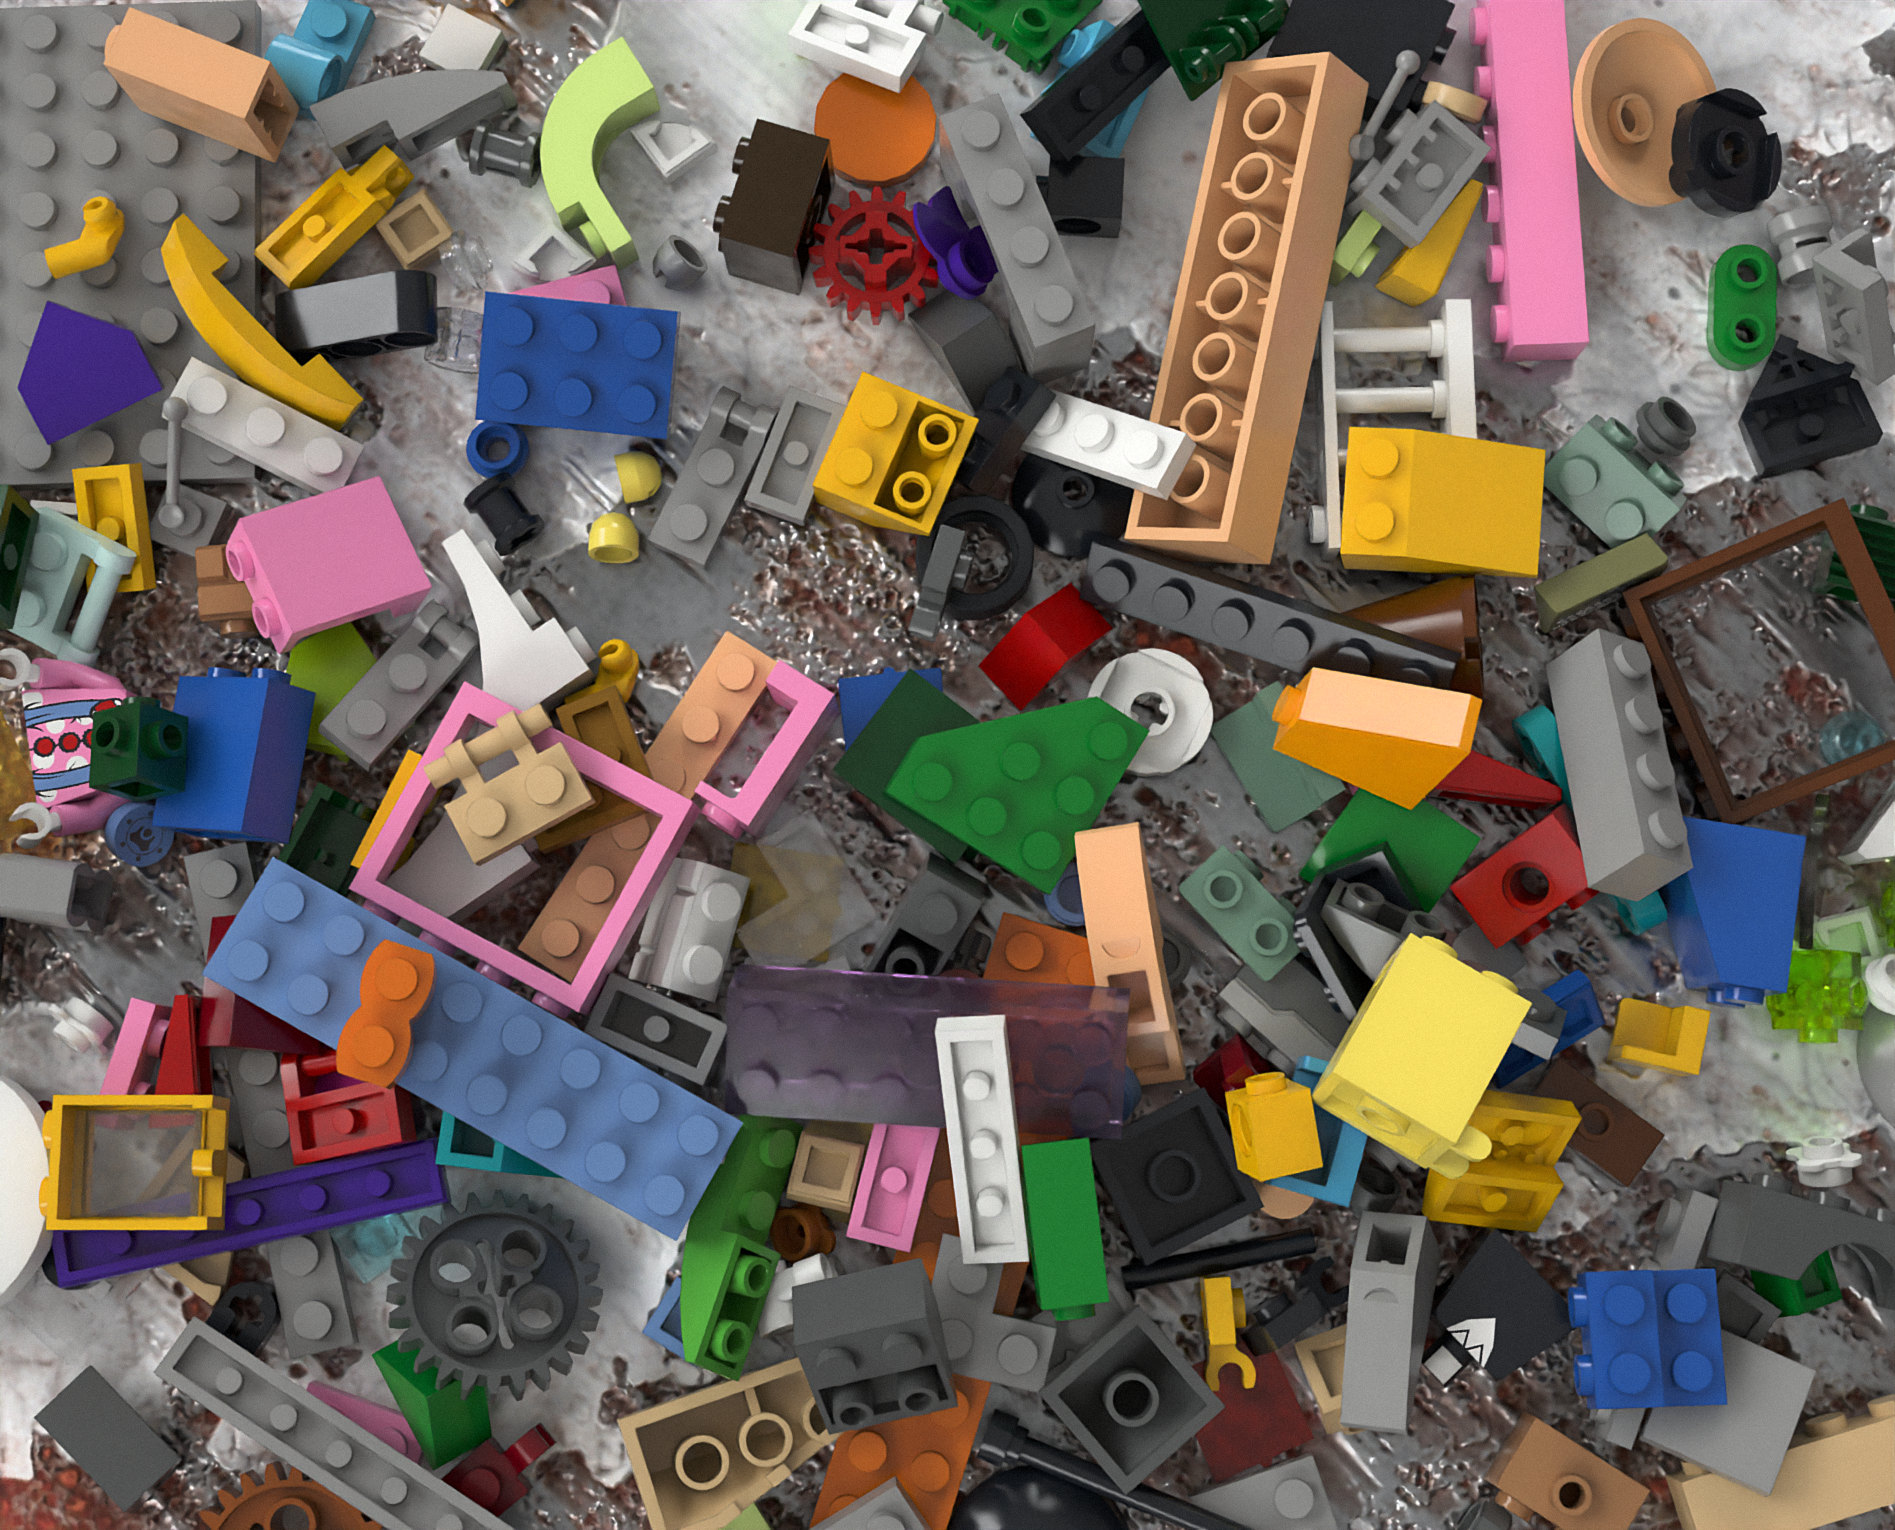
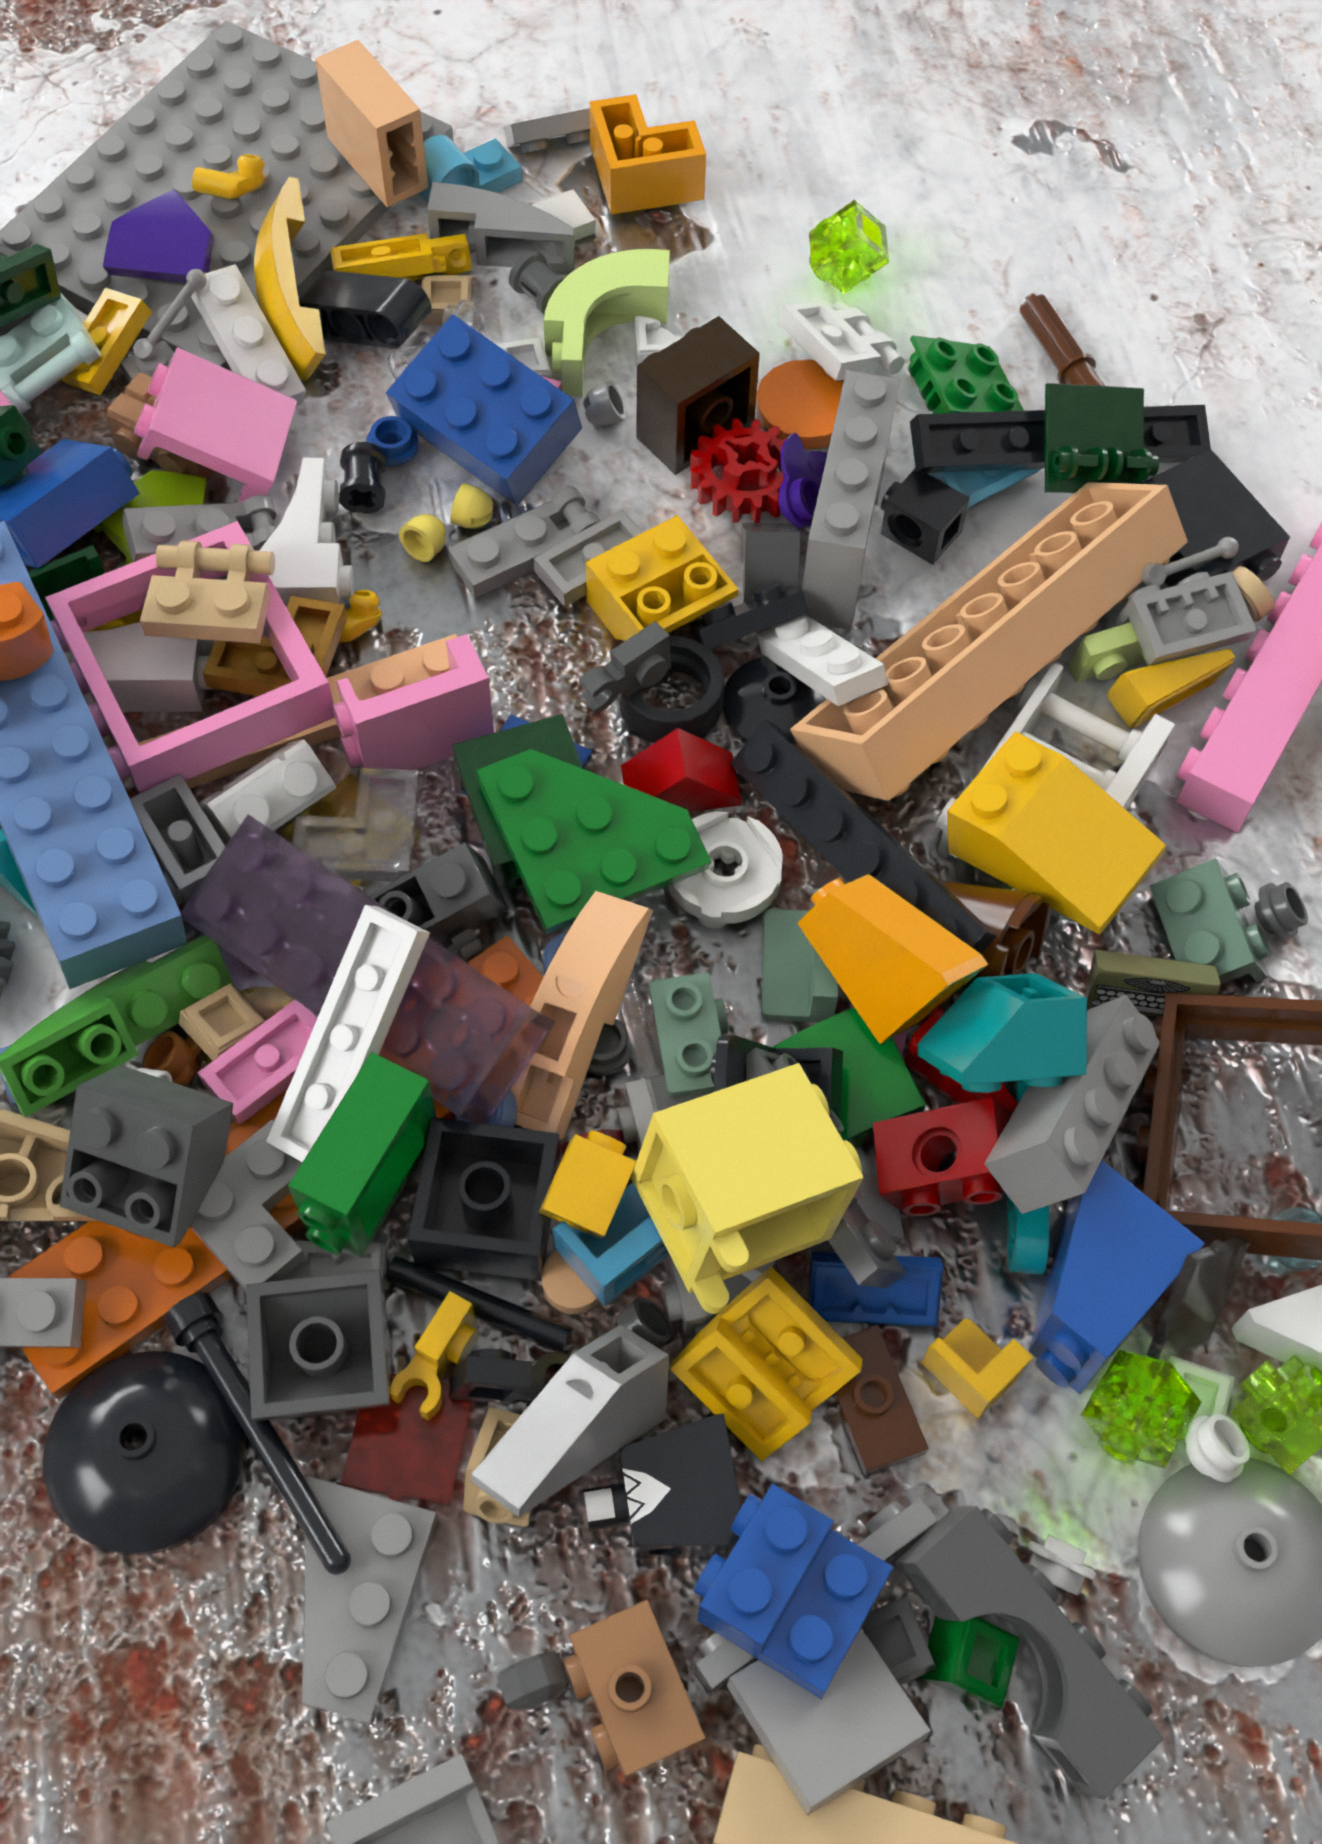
camera: 30 degrees right, 20 degrees down
none -> teal slope [918,973,1087,1093]

